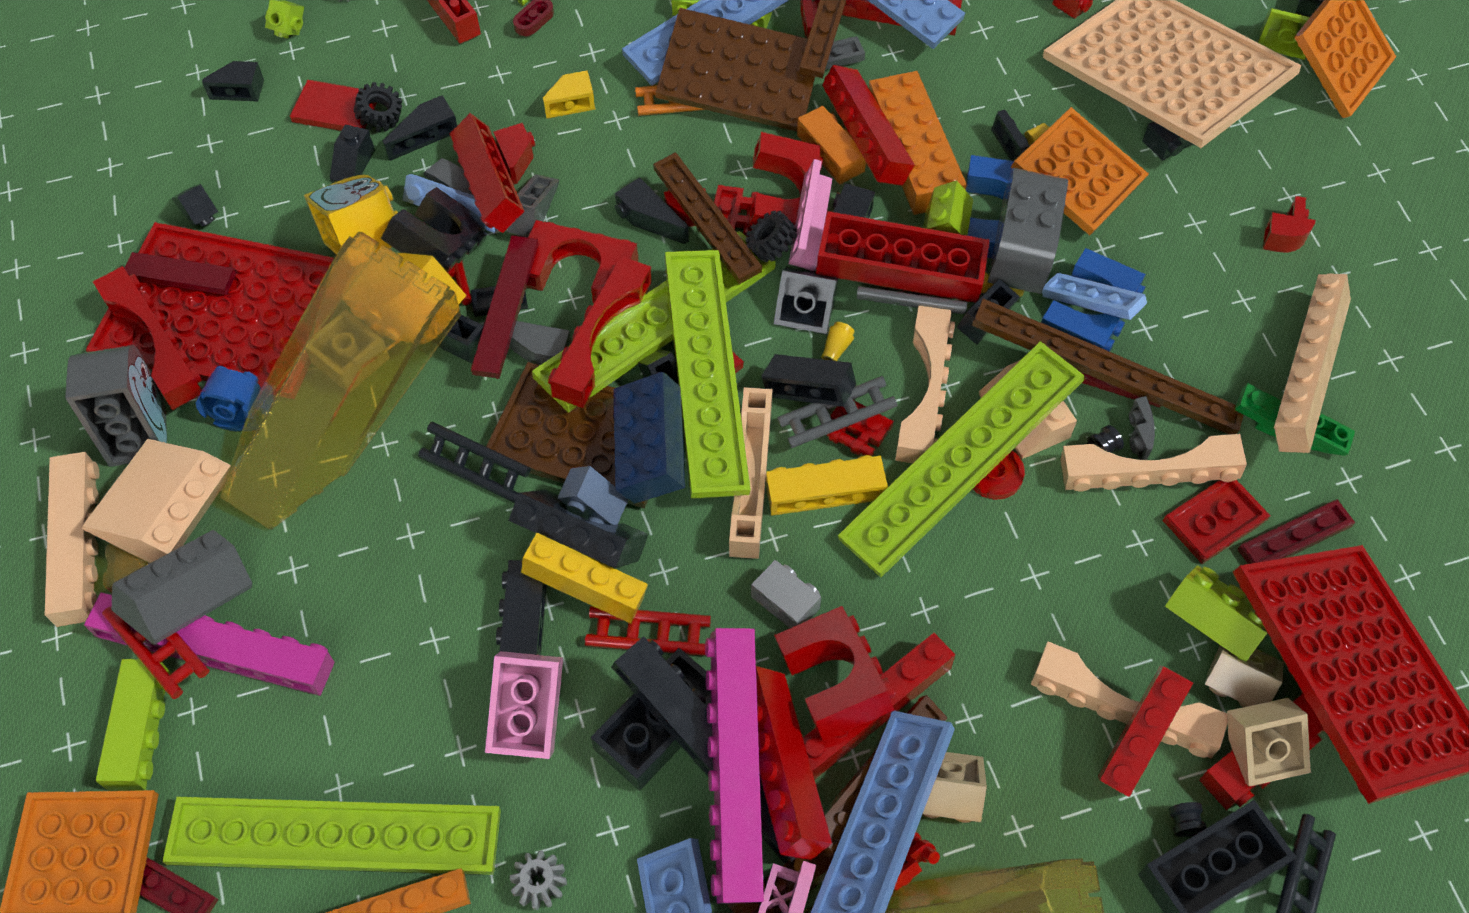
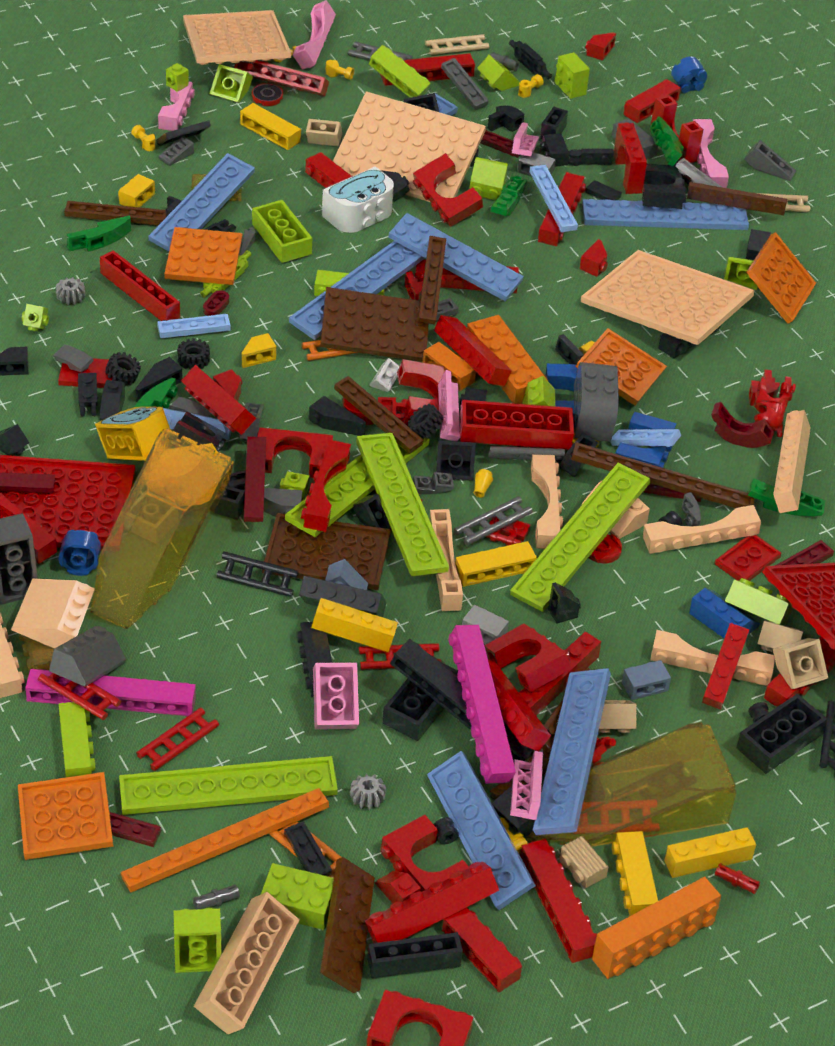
camera: 15 degrees left, 15 degrees down
dark blue brick [613,372,685,504] -> none
black brick [761,354,856,407] -> none
none -> dark grey slope [53,344,94,372]
none -> black hinge [78,373,98,417]
none -> green slope [133,378,178,409]
none -> red bar [136,707,219,771]
none -> light blue plate [157,314,231,338]
none -> black tyre [177,338,210,370]
none -> lime brick [280,471,309,501]
none -> white slope [369,358,399,392]
none -> dark grey slope [412,472,454,494]
none -> black slope [548,582,581,624]
none -> sand blue brick [622,660,671,700]
none -> blue slope [689,588,760,638]
none -> dark red arch [711,402,774,448]
none -> red helmet [754,376,796,437]

